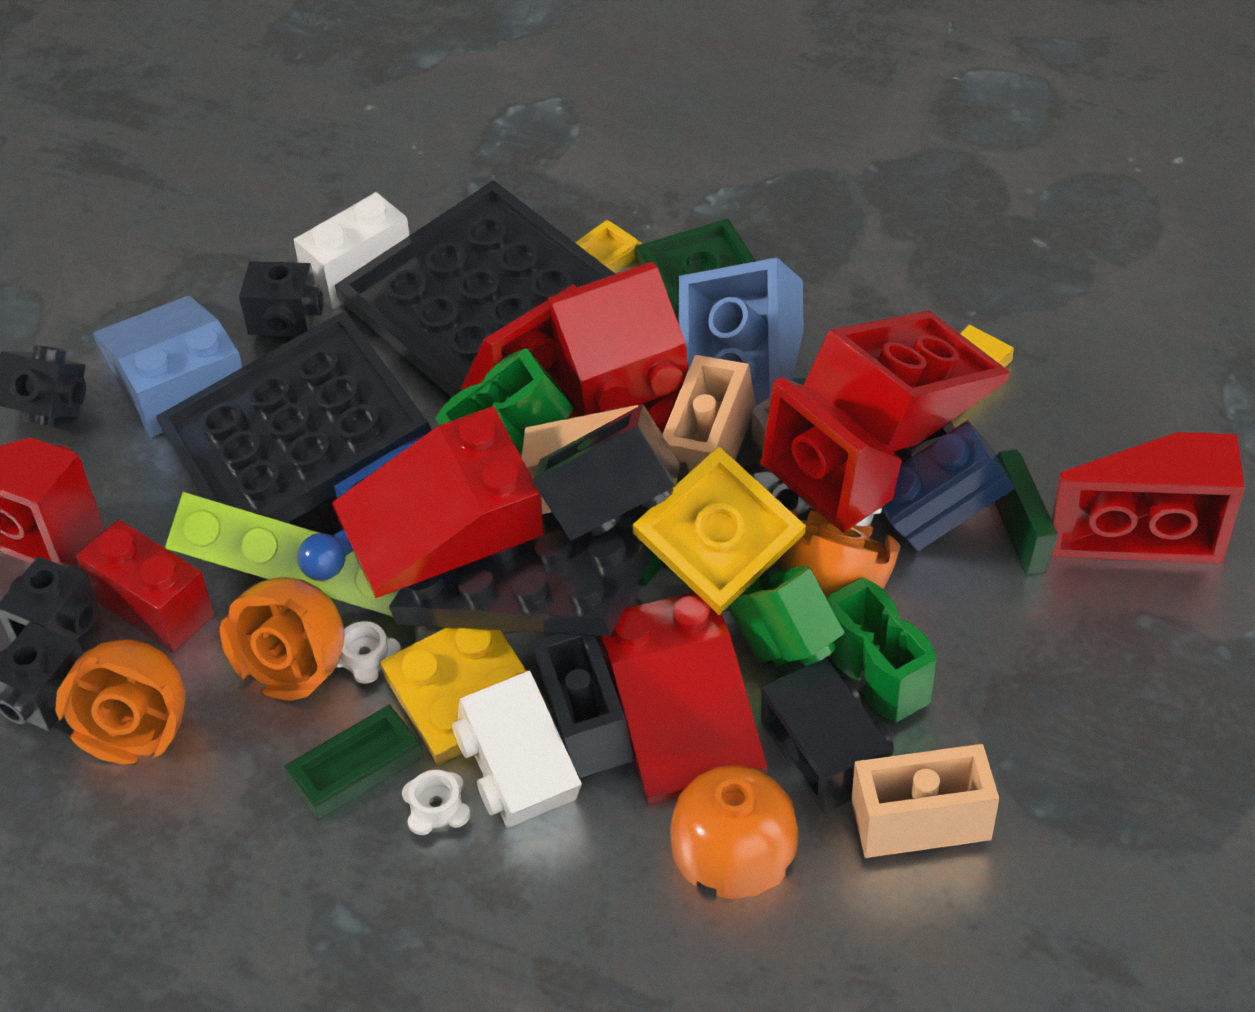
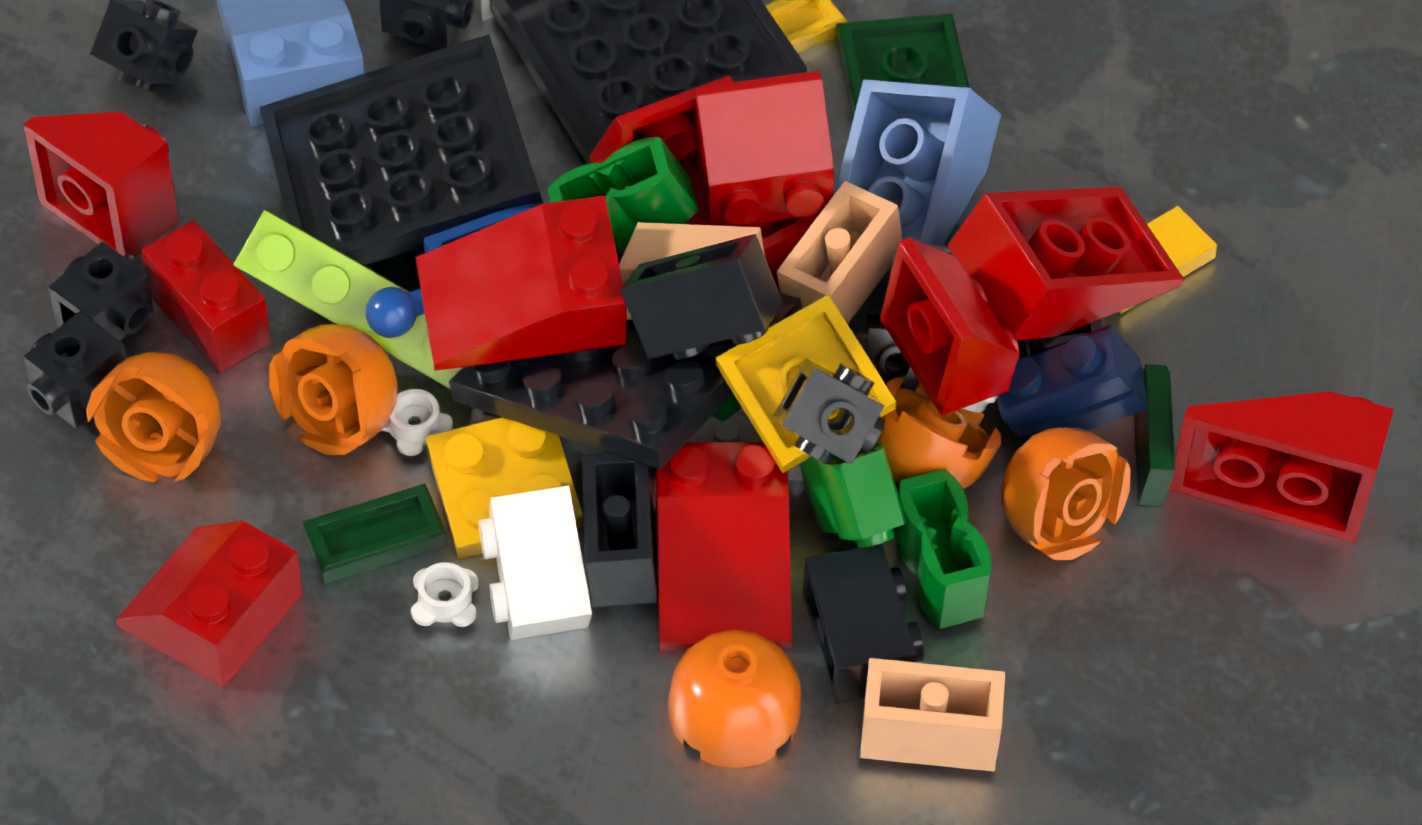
camera: 10 degrees right, 5 degrees up
none -> red slope [116,521,303,688]
none -> brick [773,358,885,464]
none -> orange cylinder [1001,427,1130,560]

